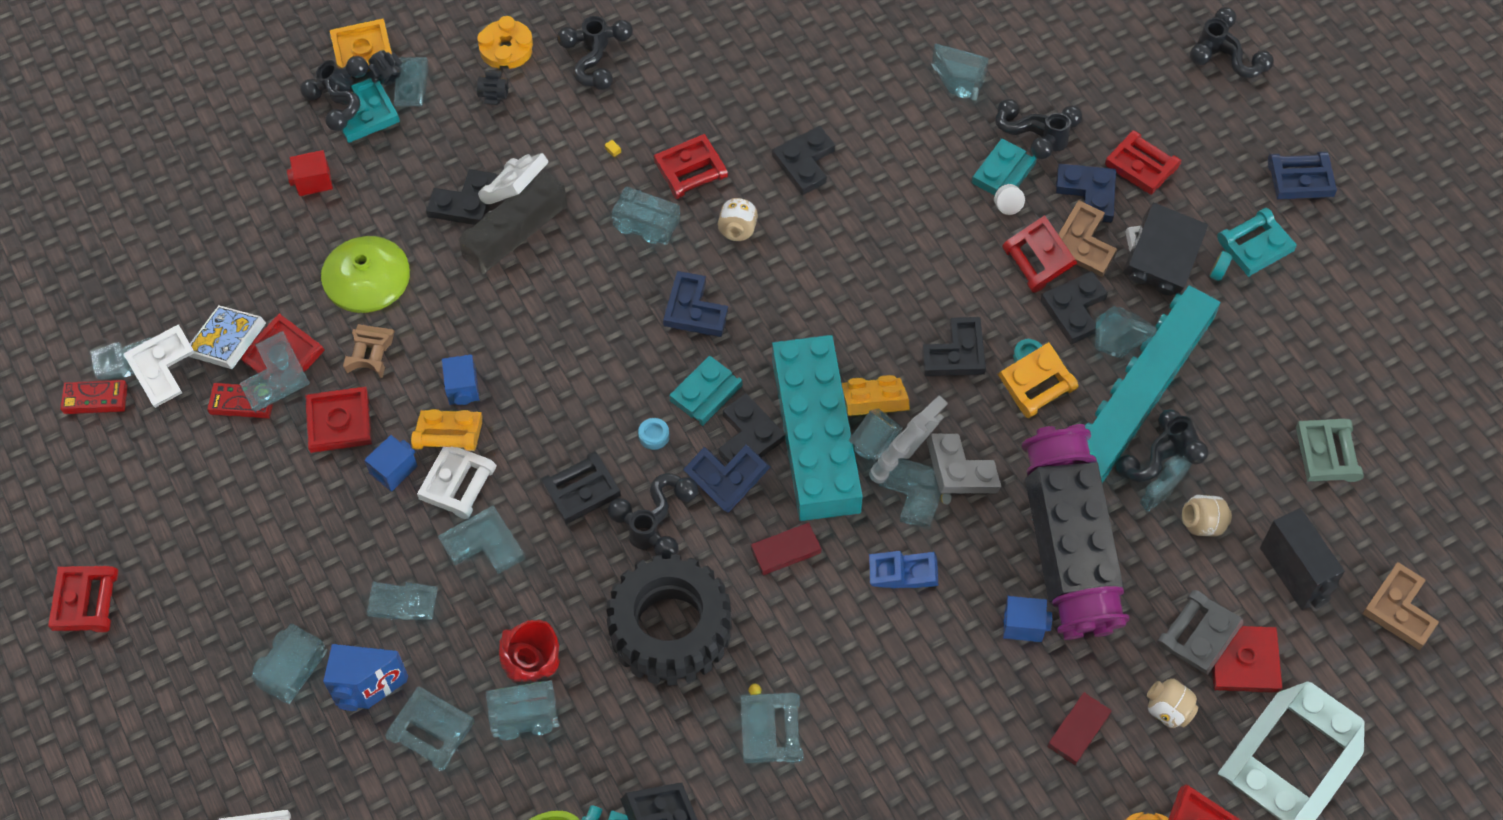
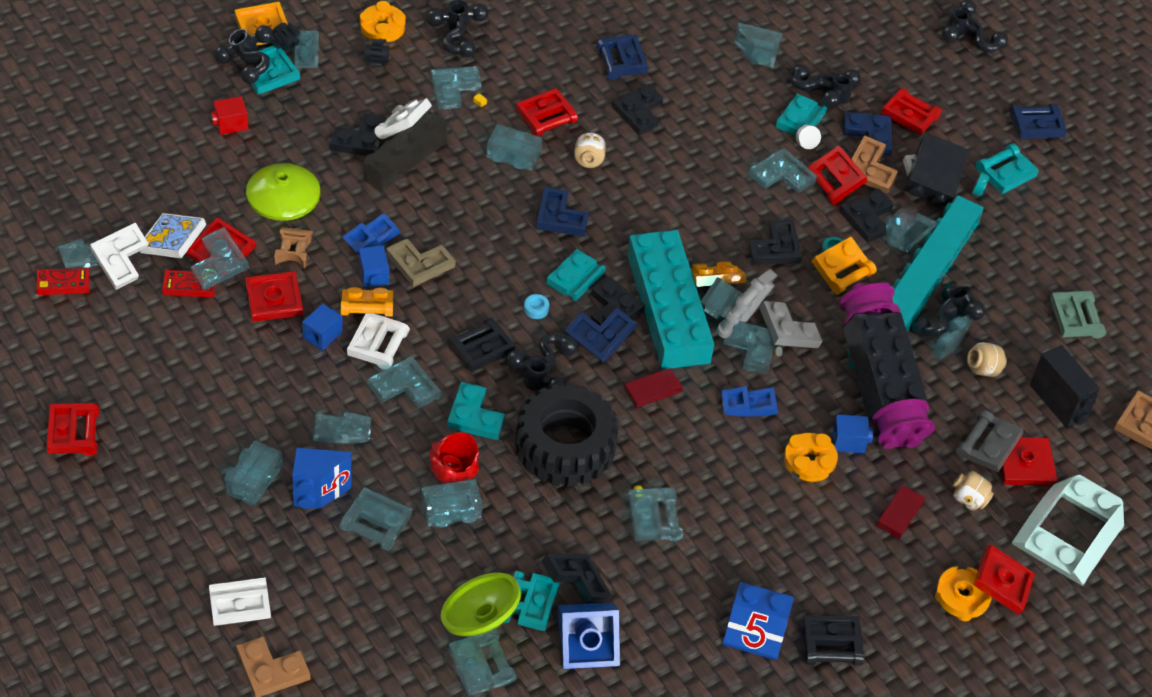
camera: 10 degrees left, 10 degrees down
none -> blue slope [343,213,400,255]
none -> dark tan plate [386,239,456,287]
none -> clear light blue plate [431,66,481,110]
none -> teal plate [447,382,505,440]
none -> dark blue plate [596,35,648,80]
none -> clear light blue plate [749,148,817,193]
none -> light orange plate [784,433,838,482]

